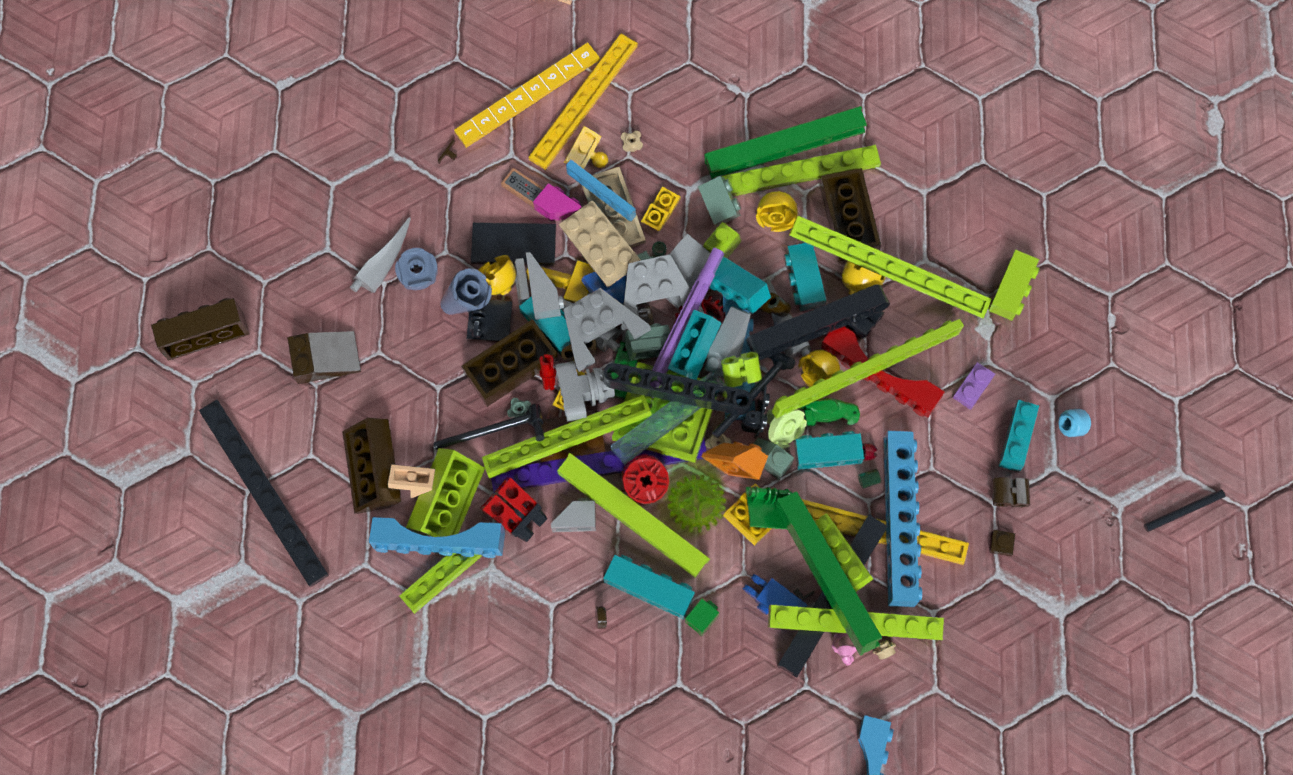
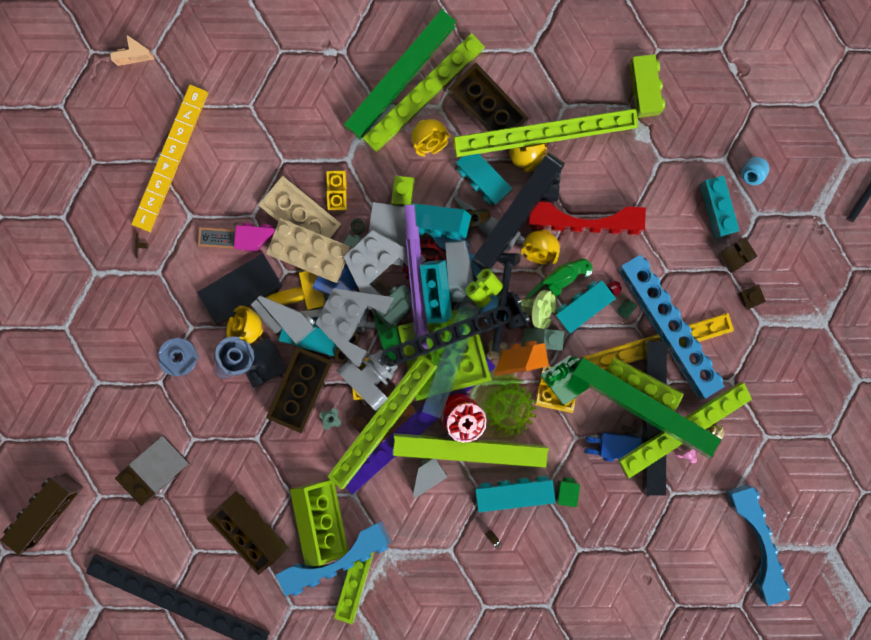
camera: 40 degrees left, 15 degrees up
light grey piece [350,218,411,293] -> none
light nougat slope [388,465,435,498] -> none
black bar [434,404,545,450] -> none
red hips [480,477,548,542] -> none
yellow tile [528,33,638,170] -> none
red axle [539,354,556,391] -> none
yellow plate [564,126,608,169] -> none
dark azure tile [566,160,636,221] -> none
tan plate [621,131,643,152] -> none
sand green brick [698,176,741,226] -> none
lime plate [772,319,964,419] -> none
medium lavender plate [953,362,995,410] -> none

